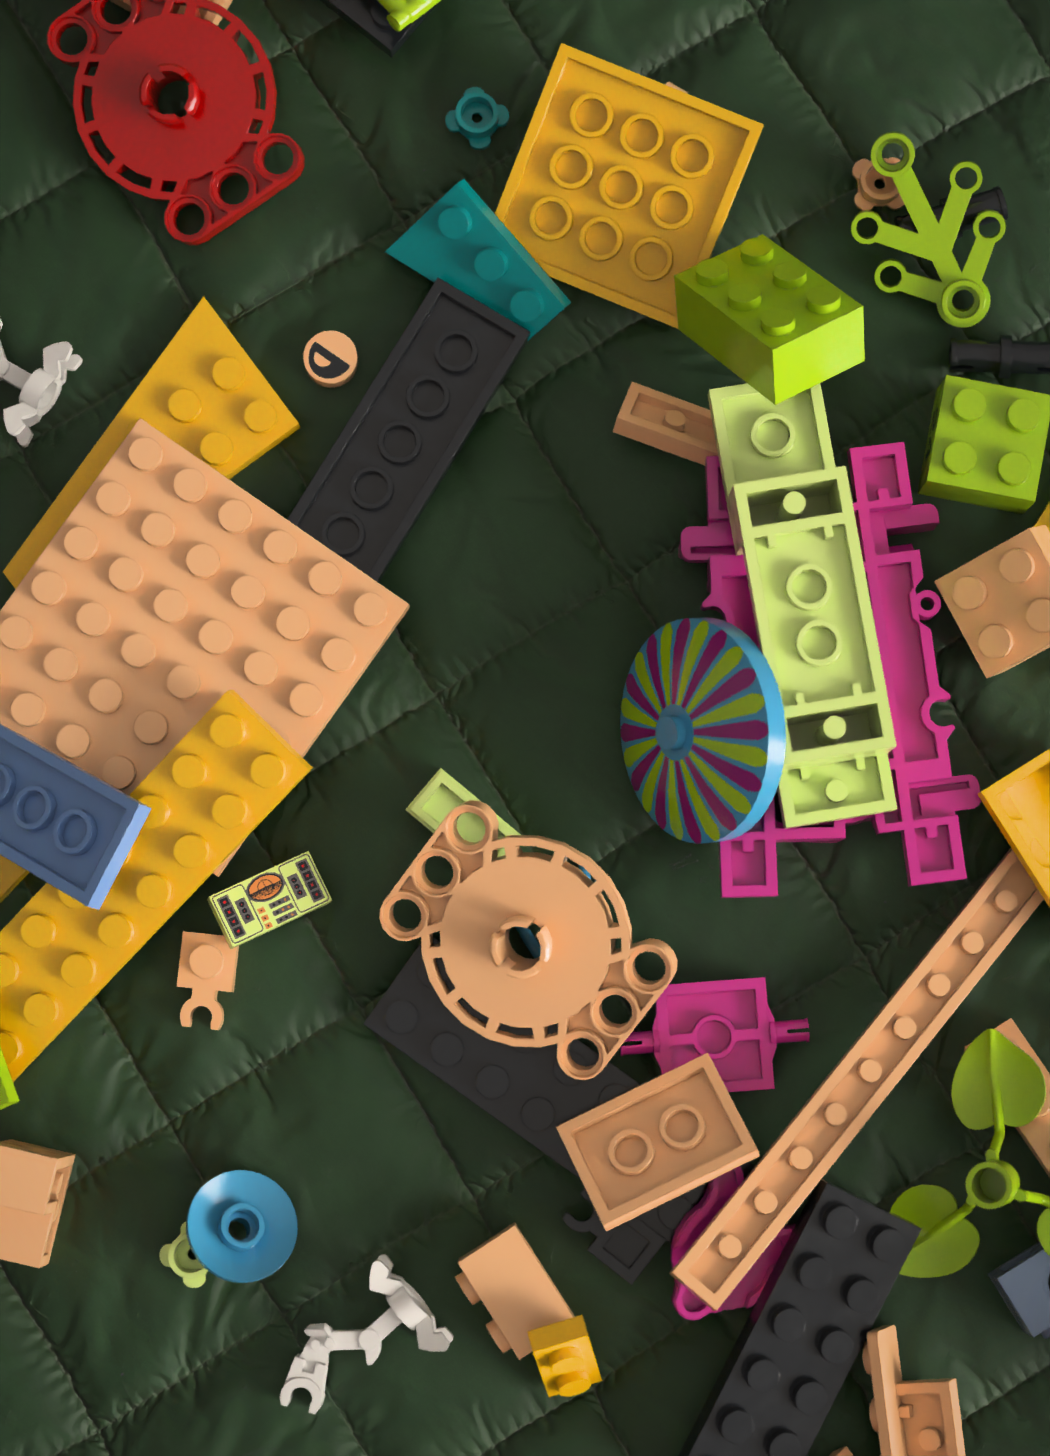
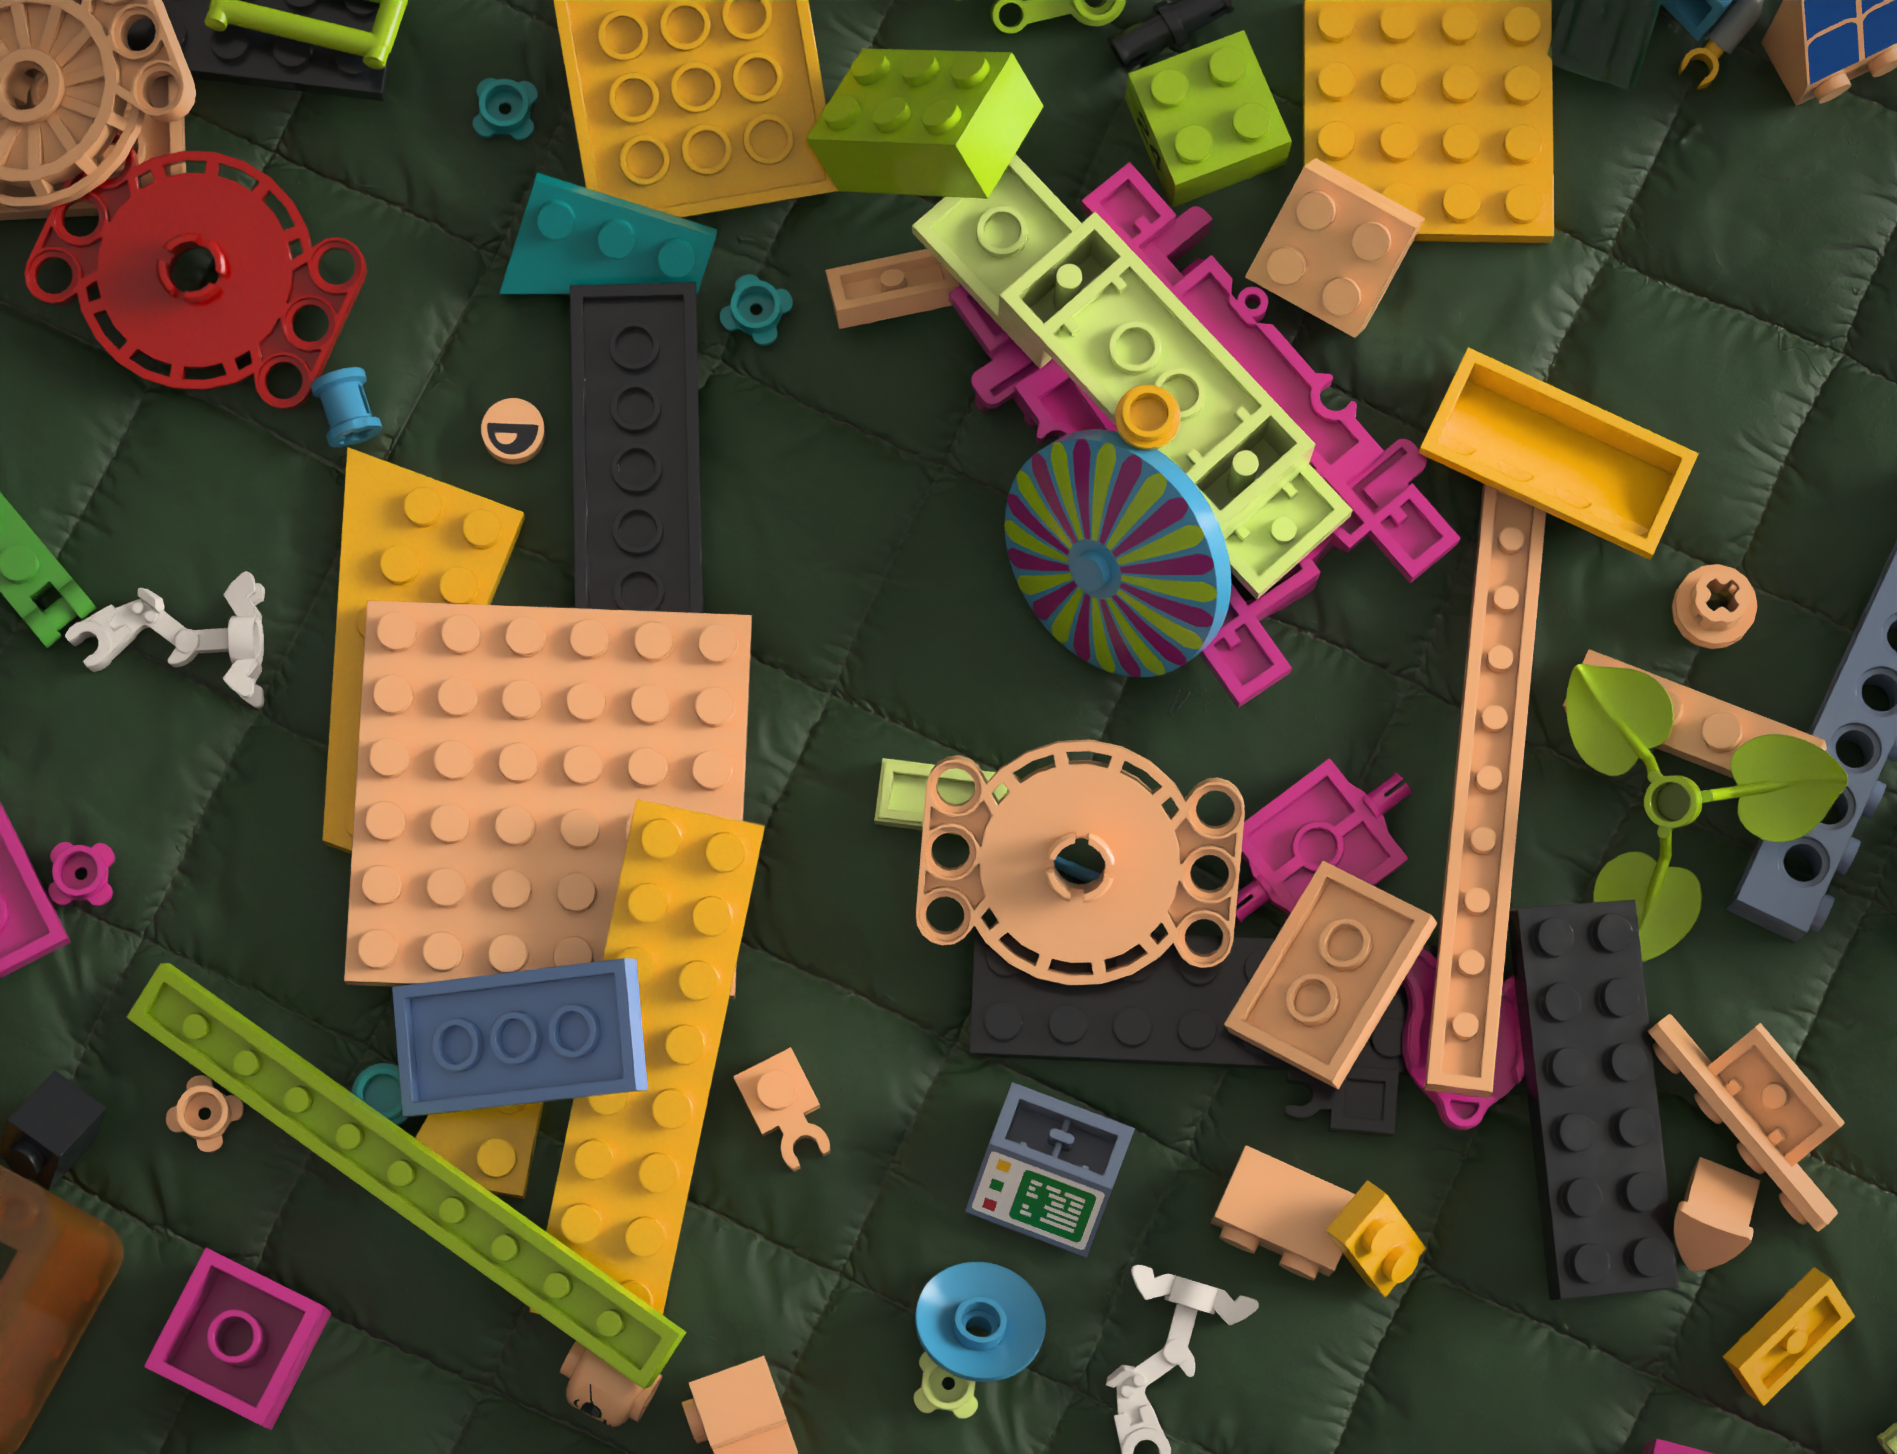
camera: 35 degrees left, 5 degrees down
tile [207,851,332,949] -> none
none -> dark azure bush [310,367,383,448]
none -> teal plate [720,274,793,346]
none -> slope [965,1082,1135,1258]
none -> yellow plate [1115,385,1181,450]

